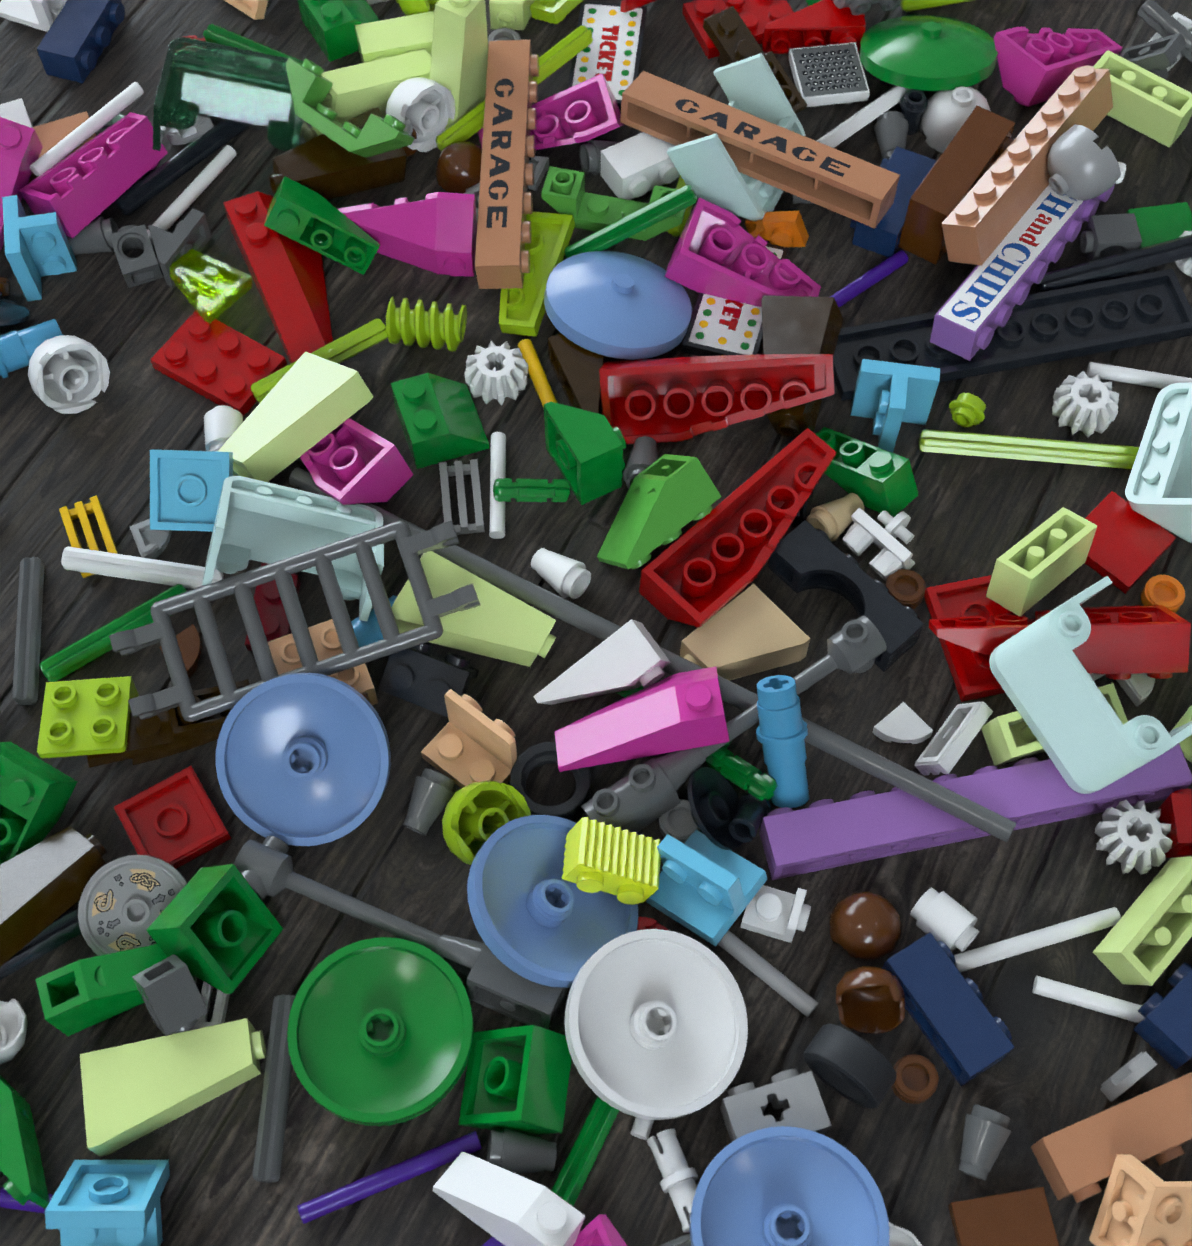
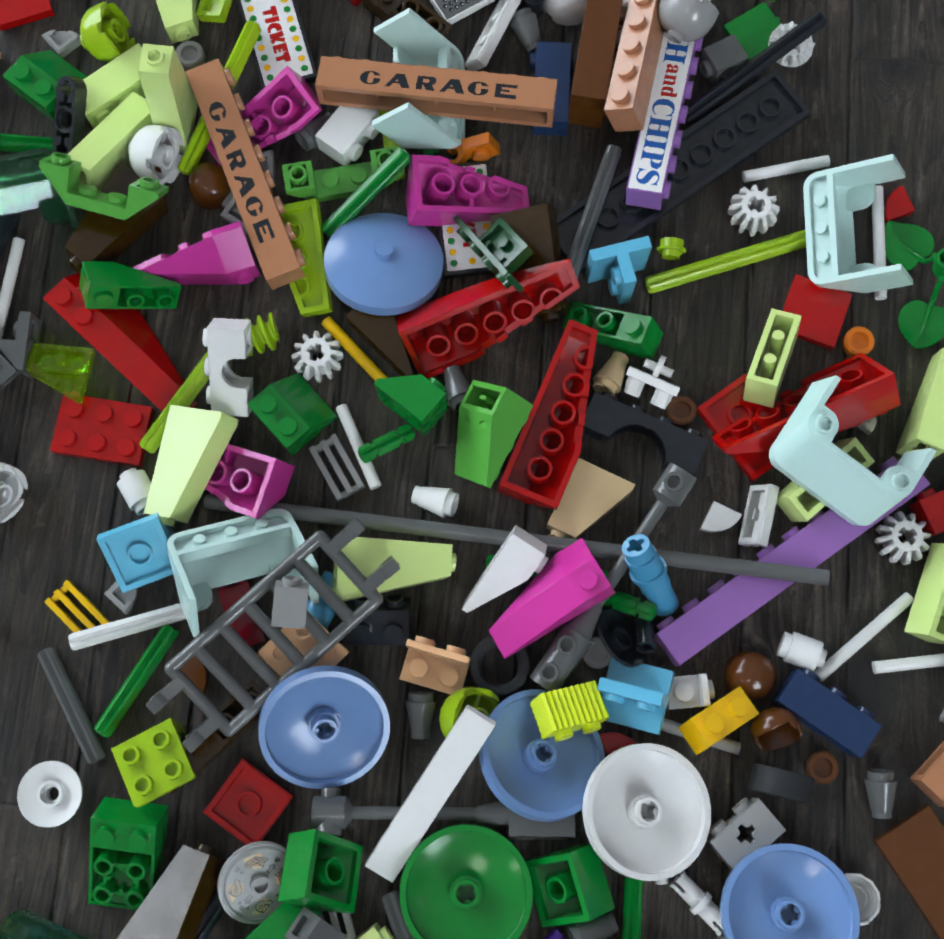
camera: 20 degrees left, 15 degrees up
dark purple bar [830,250,908,308] -> none
none -> black beam [53,76,87,154]
none -> white arch [203,318,254,417]
none -> light grey brick [271,576,309,629]
none -> white tile [365,704,496,883]
none -> dark green bracket [453,215,534,293]
none -> dark grey axle [567,144,622,279]
none -> yellow brick [678,686,759,756]

